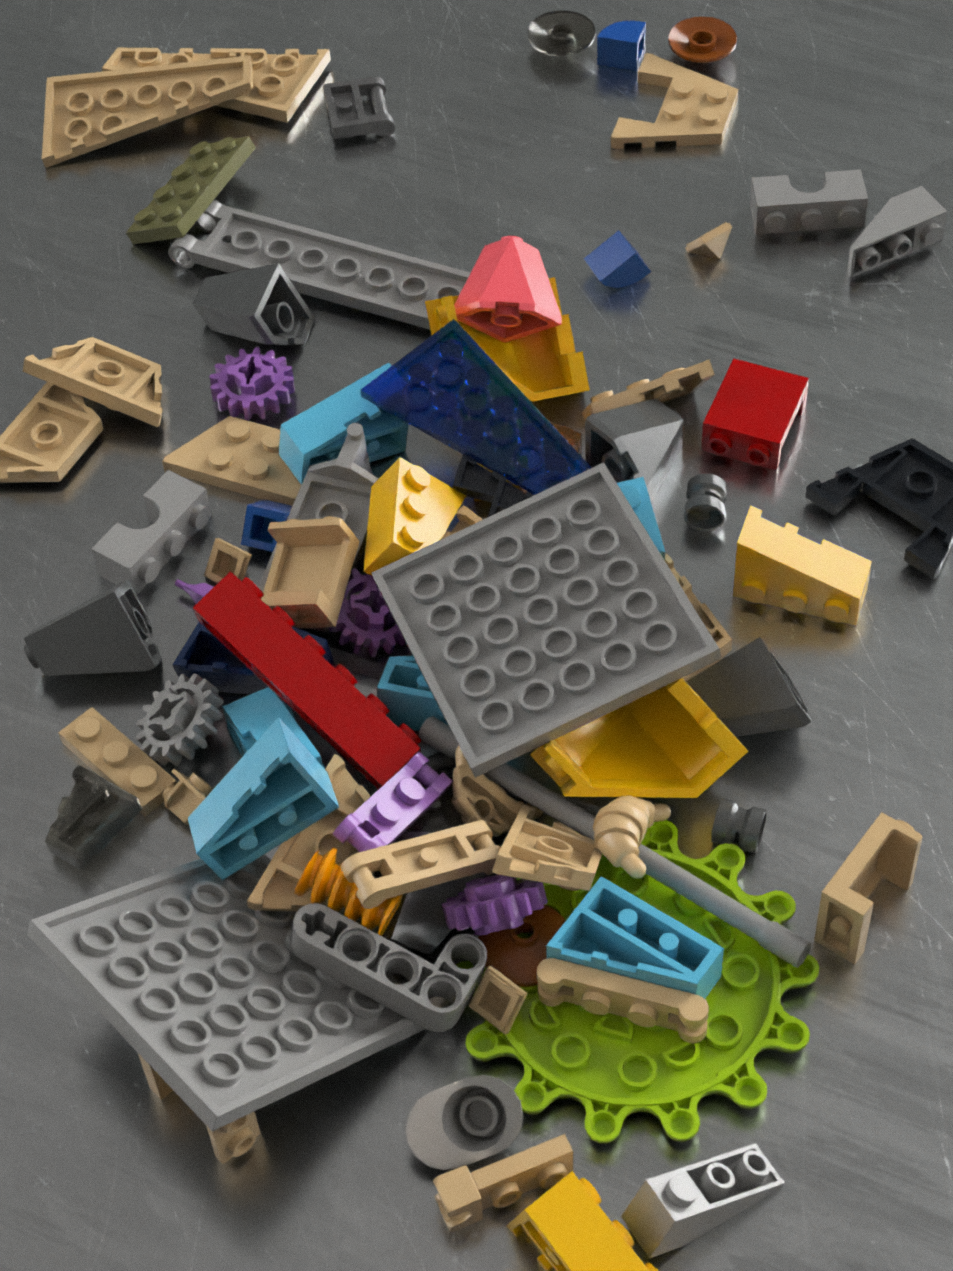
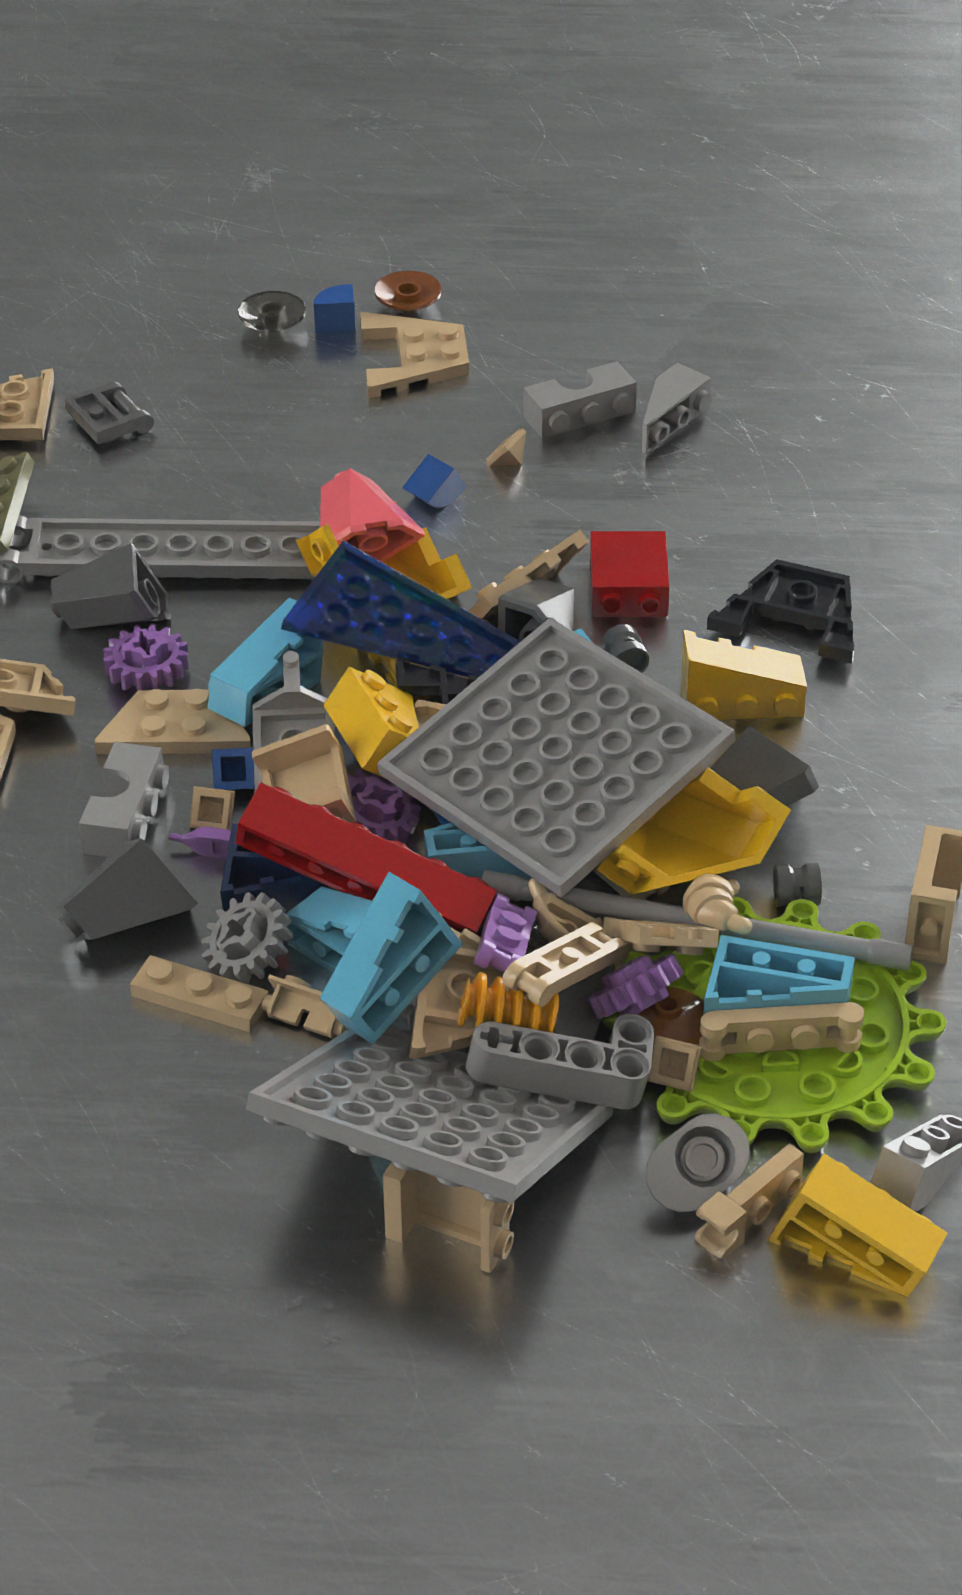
camera: 25 degrees left, 10 degrees down
clear smoke wing [45,765,143,870] -> none

